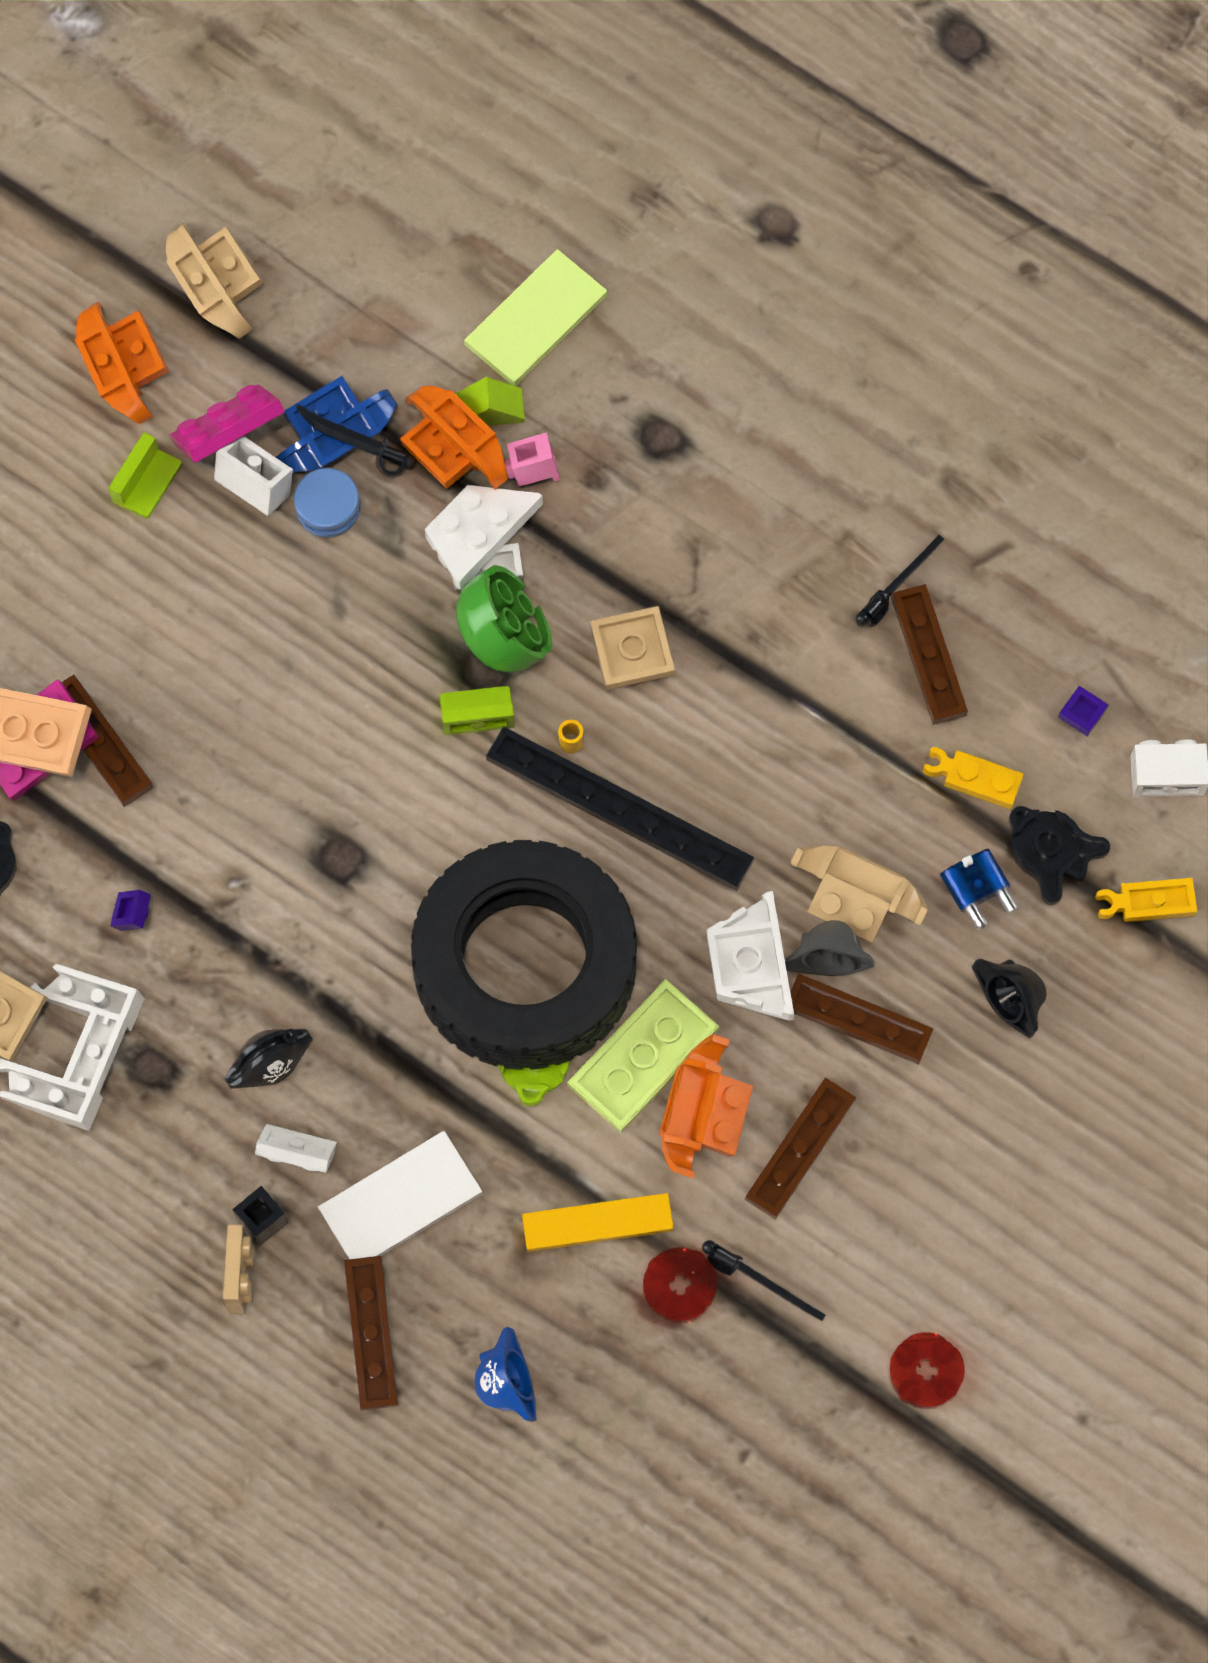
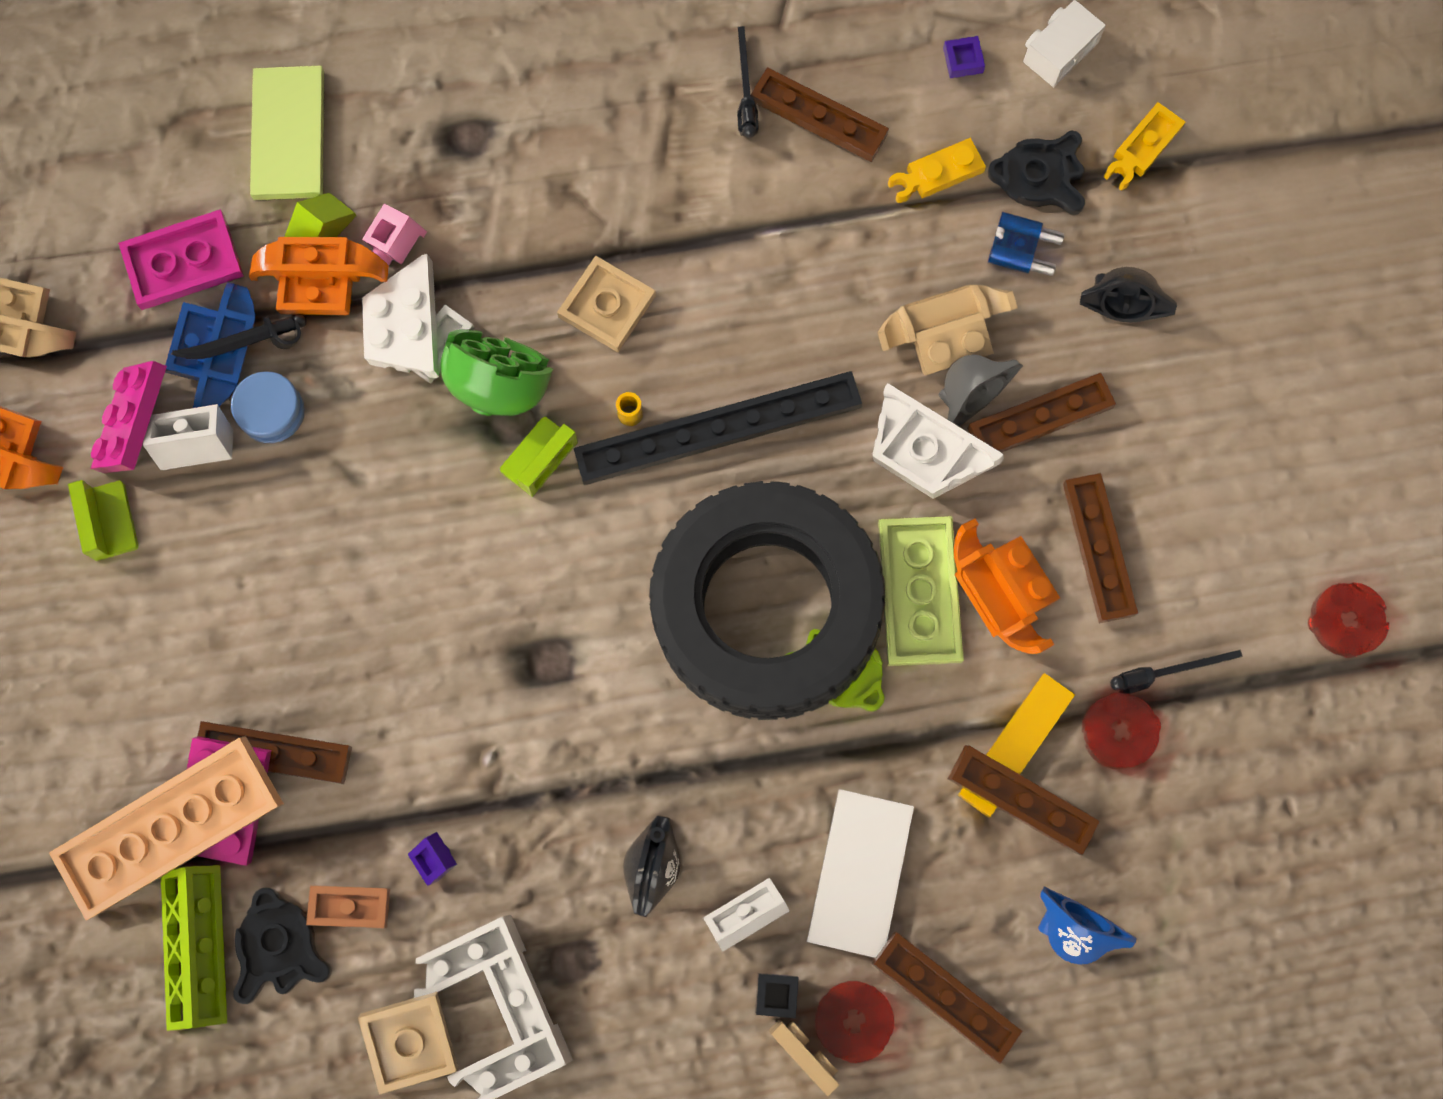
camera: 45 degrees left, 5 degrees up
none -> dark pink plate [118,209,244,310]
none -> nougat plate [306,885,390,928]
none -> clear red plate [815,981,894,1063]
none -> reddish brown plate [947,745,1100,855]

